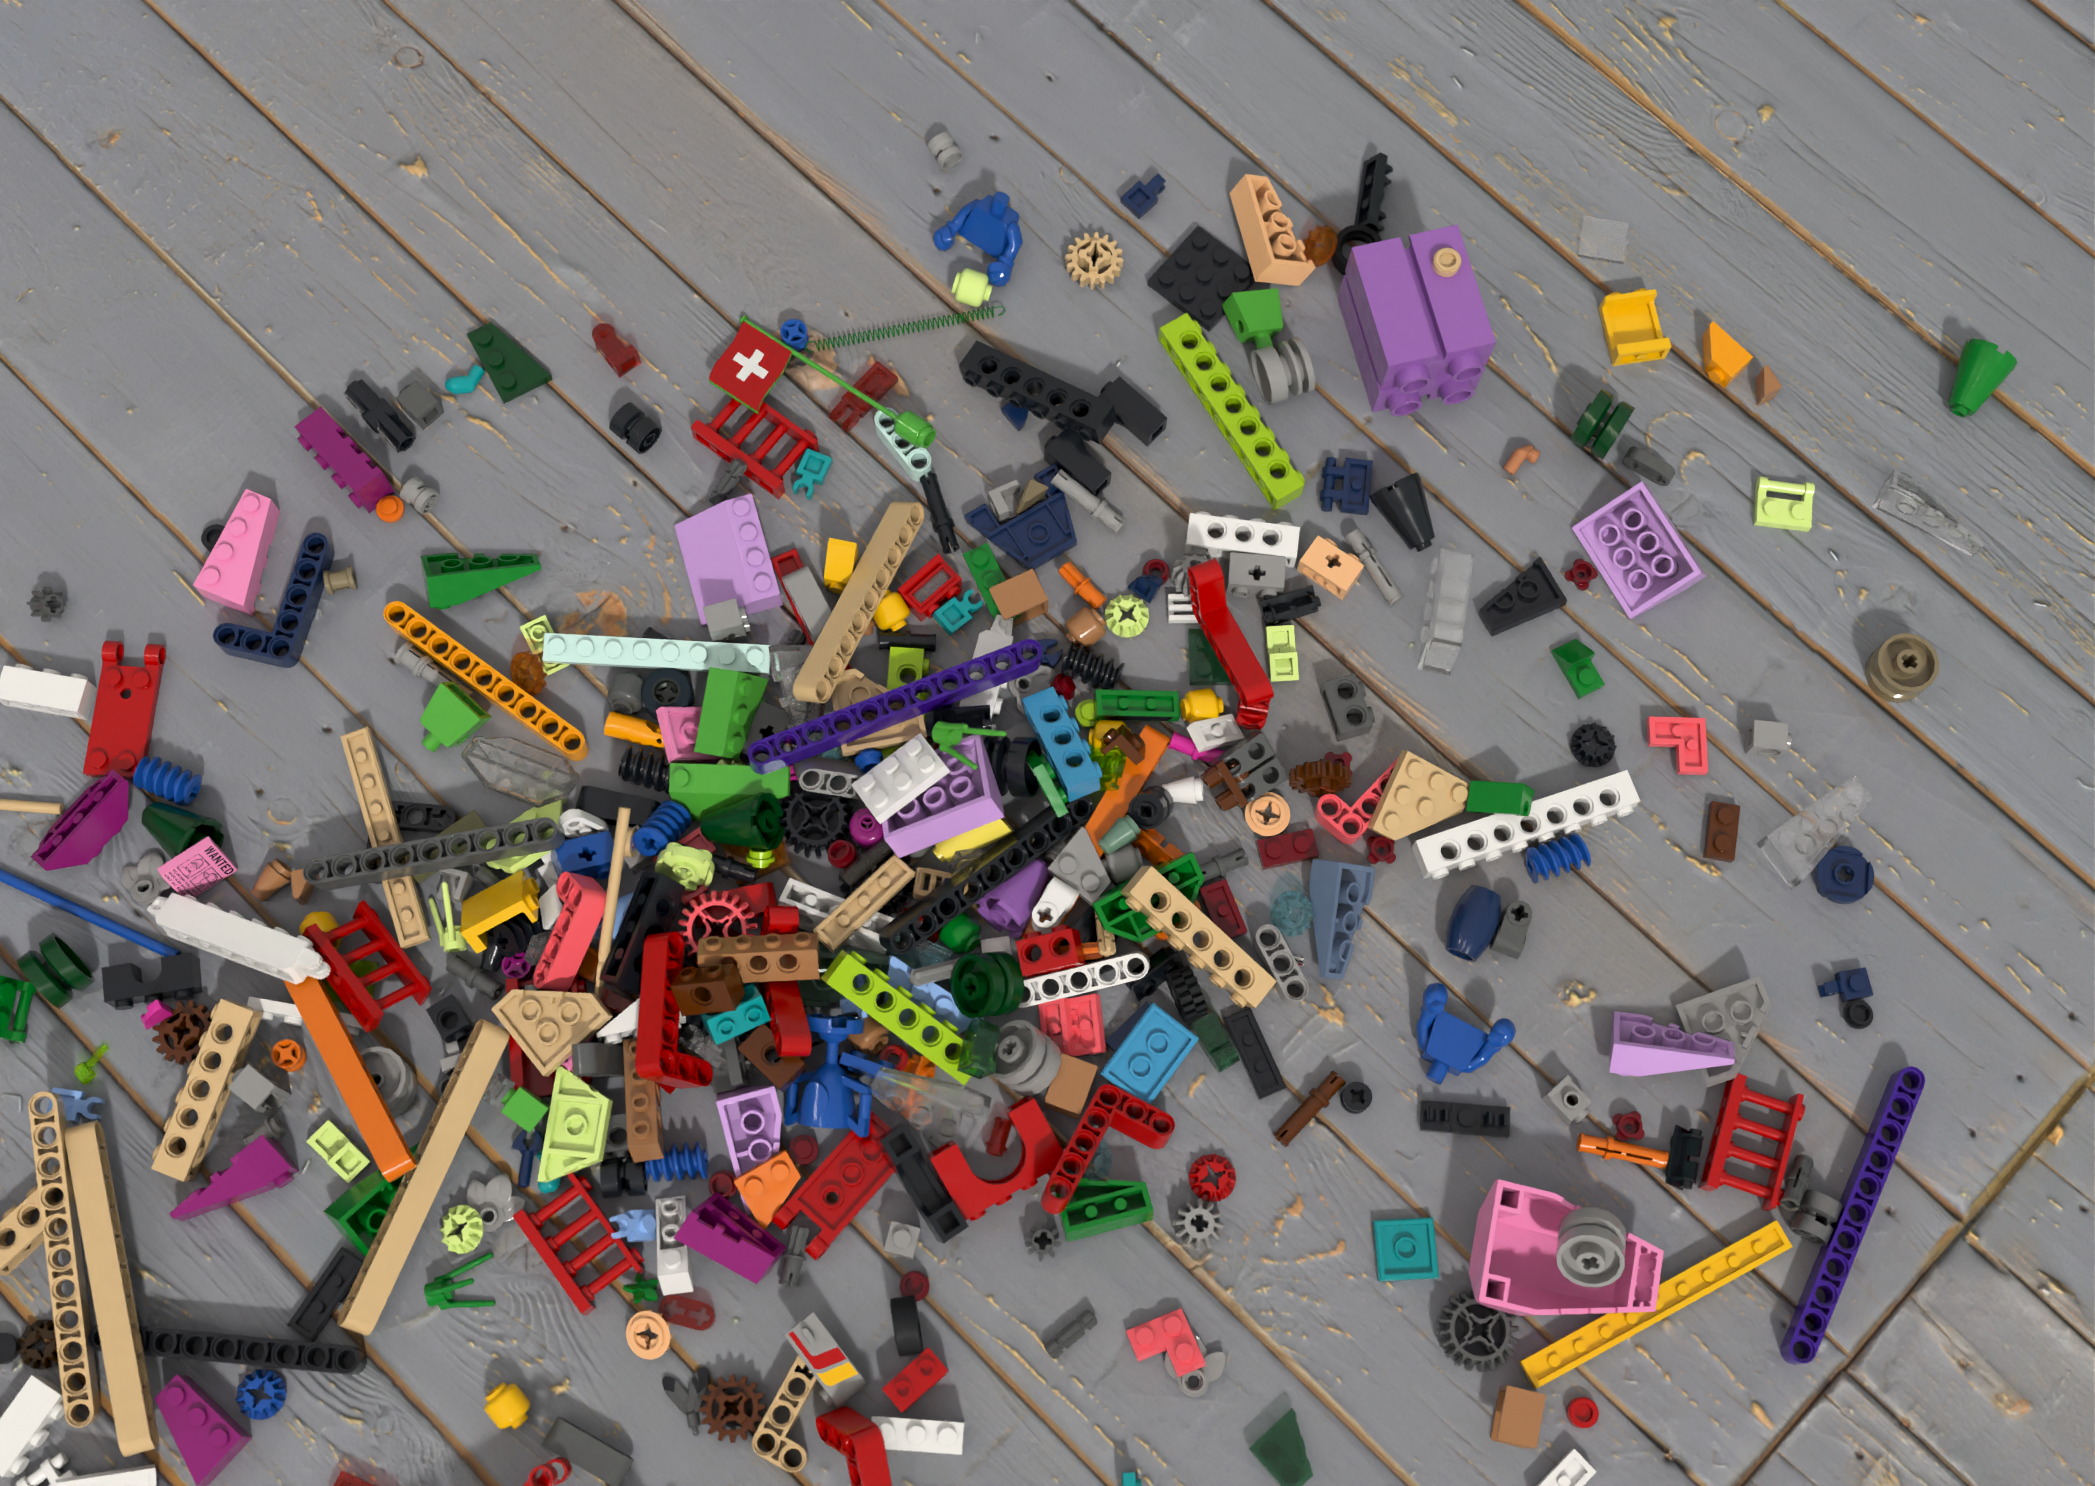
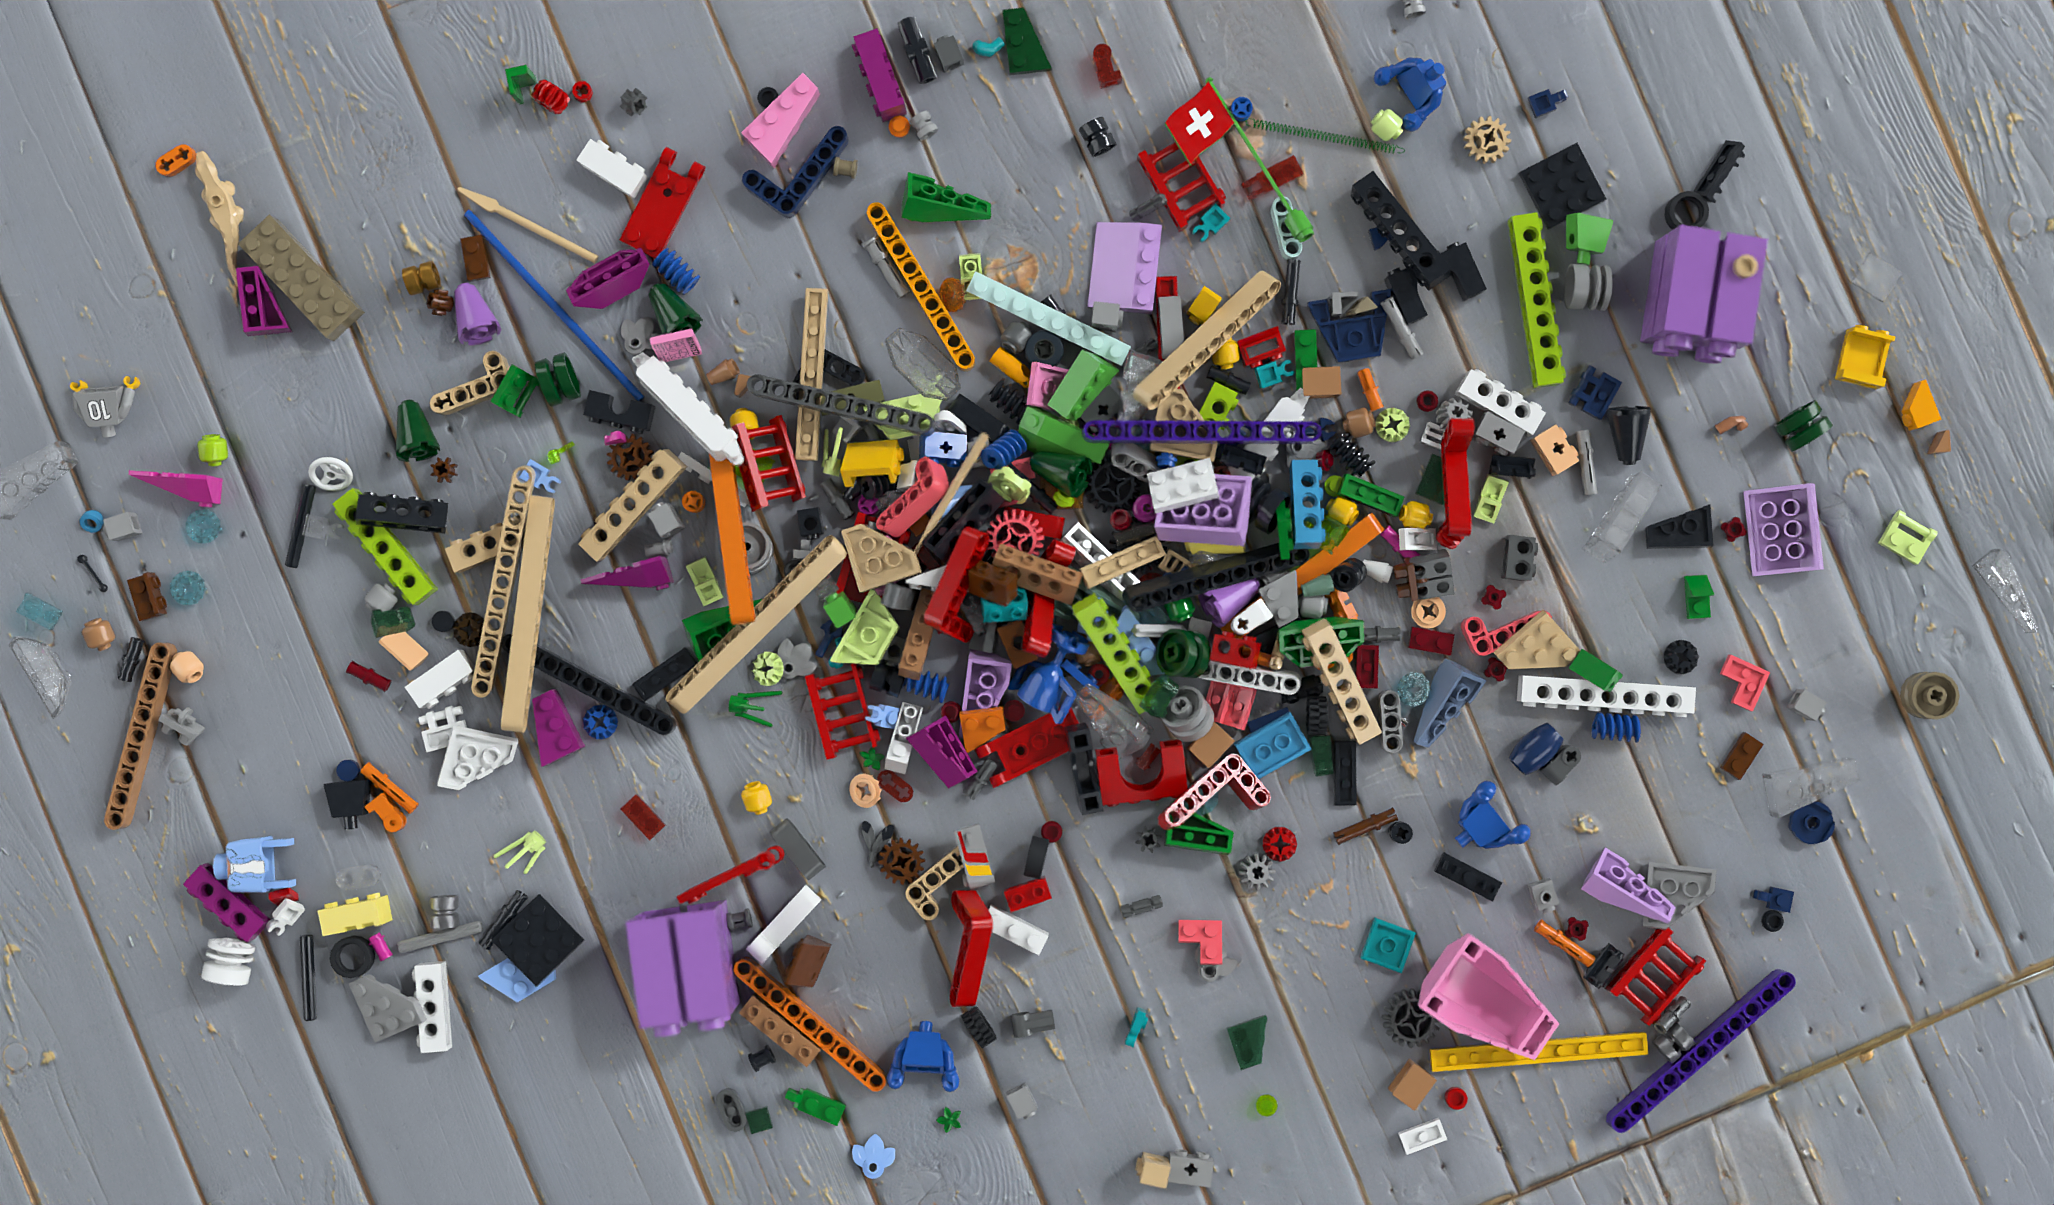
camera: 25 degrees right, 15 degrees up
bright green torso [420,681,492,752] -> none
light grey brick [884,1221,922,1261] -> none
bright green plant [932,721,1007,770] -> none
reddish brown bracket [1100,724,1146,765] -> none
dark blue tile [1127,575,1164,604] -> none
light nougat wedge [1229,174,1316,286] -> none
reddish brown gear [1289,759,1351,797] -> none
clear orange gear [1303,225,1338,267] -> none
light grey wheel [1556,1207,1626,1287] -> none
dark grey beam [1623,446,1676,486] -> none

